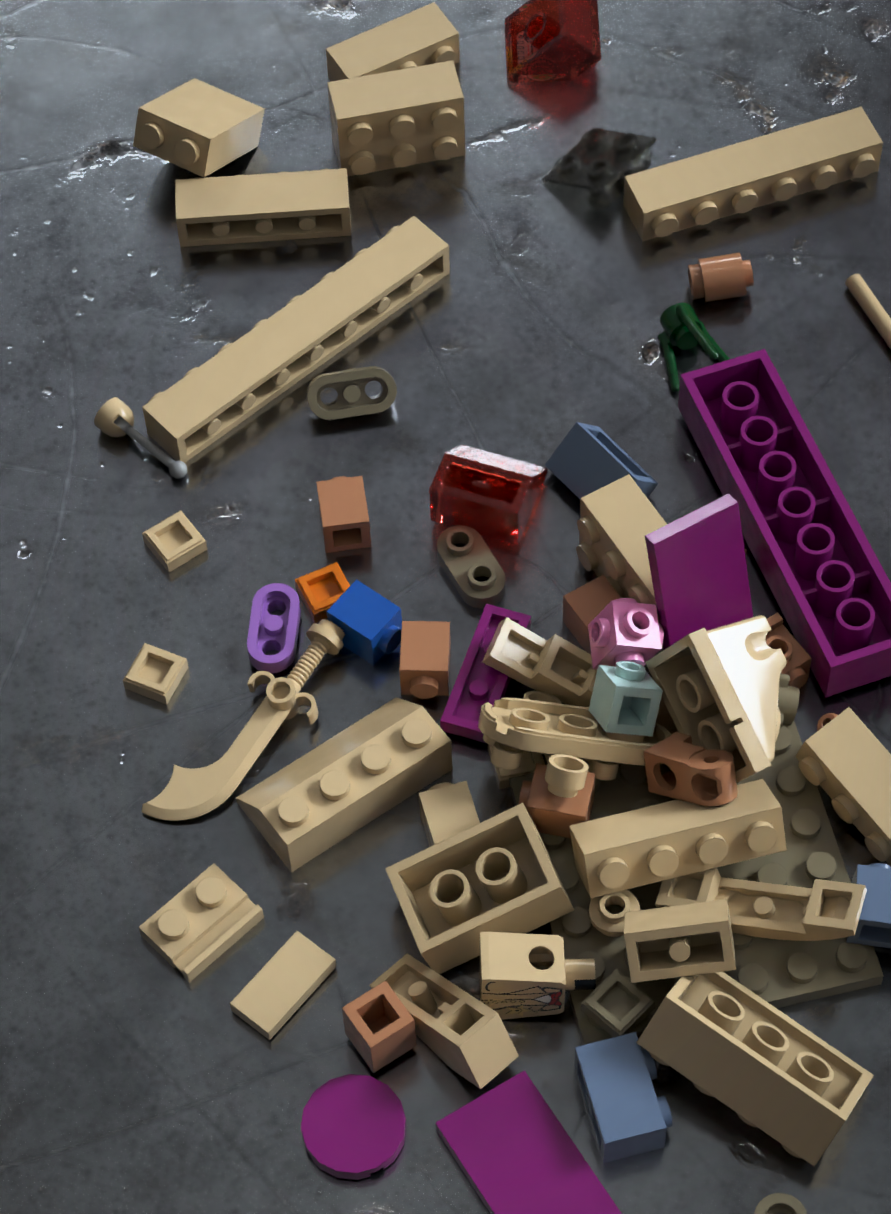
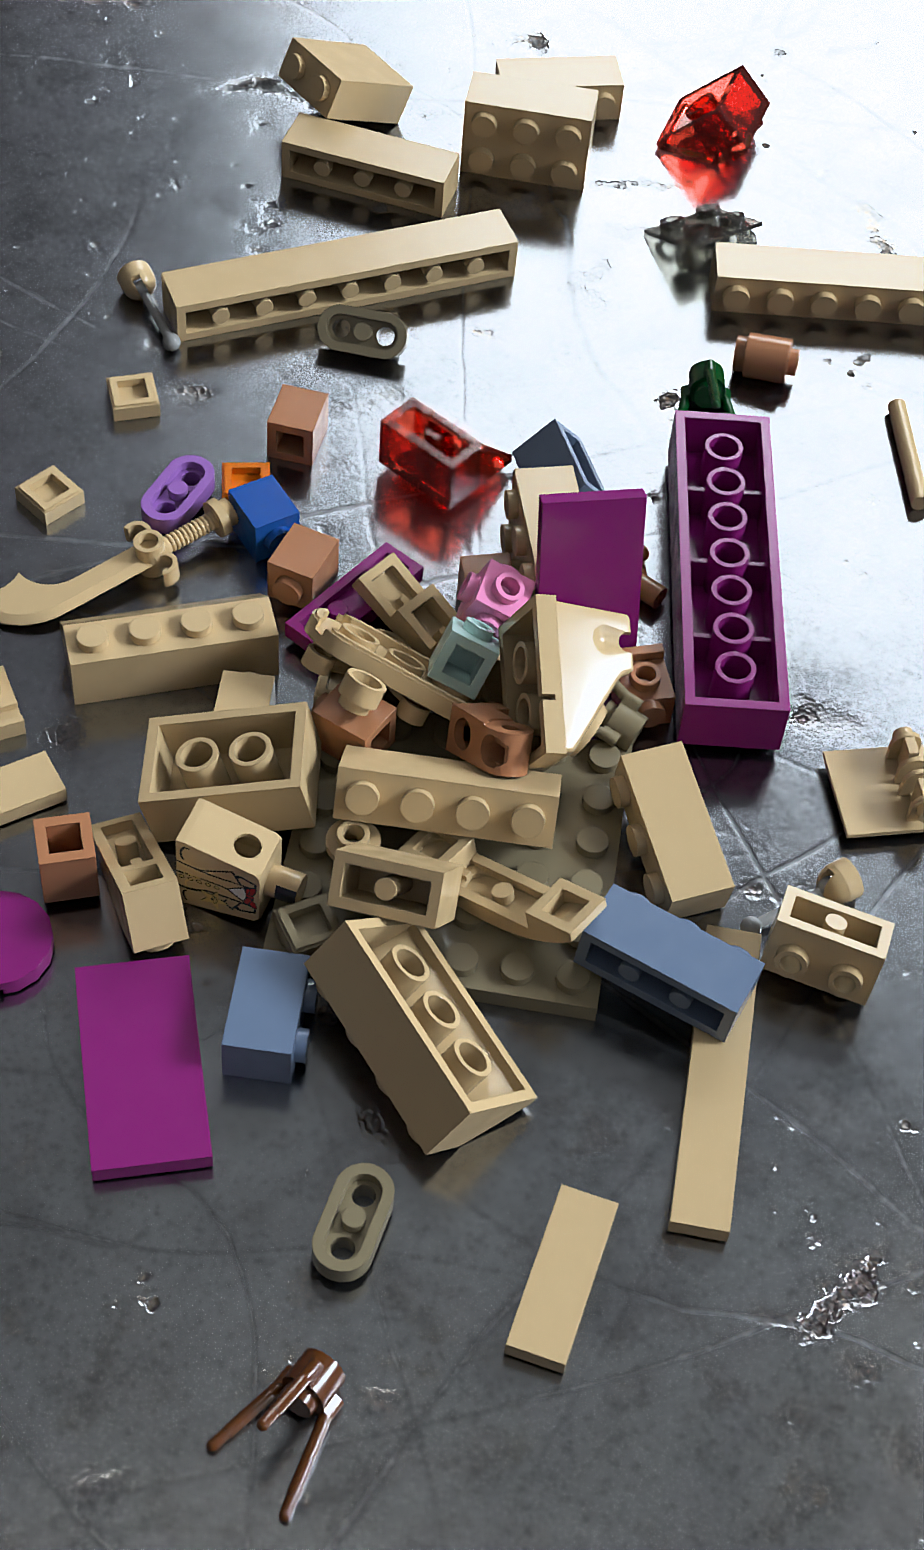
camera: 15 degrees right, 5 degrees down
dark tan plate [437,525,506,609] -> none

